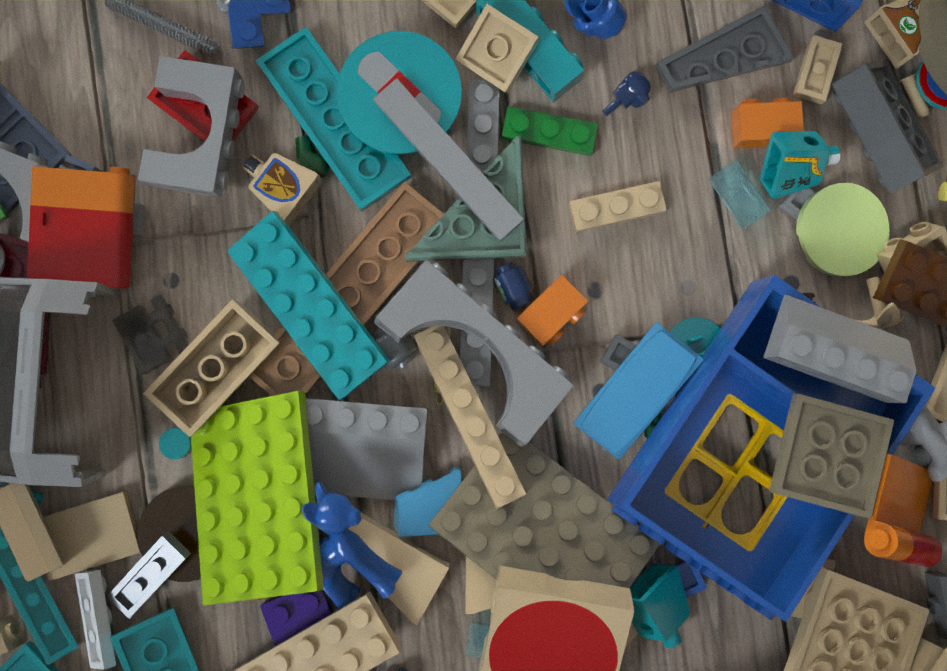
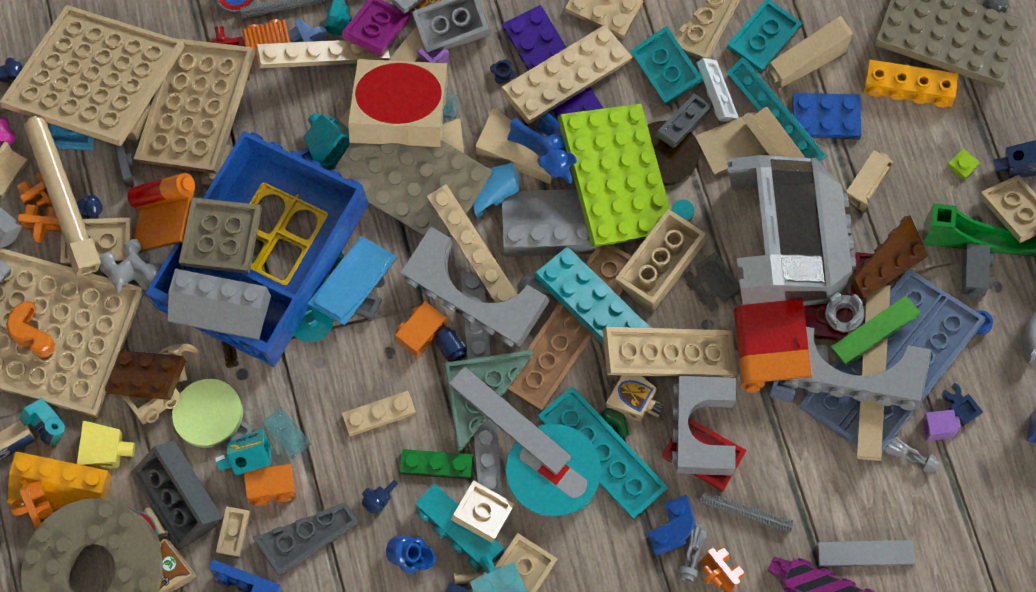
camera: 170 degrees right, 15 degrees down
none -> tan plate [602,327,737,378]

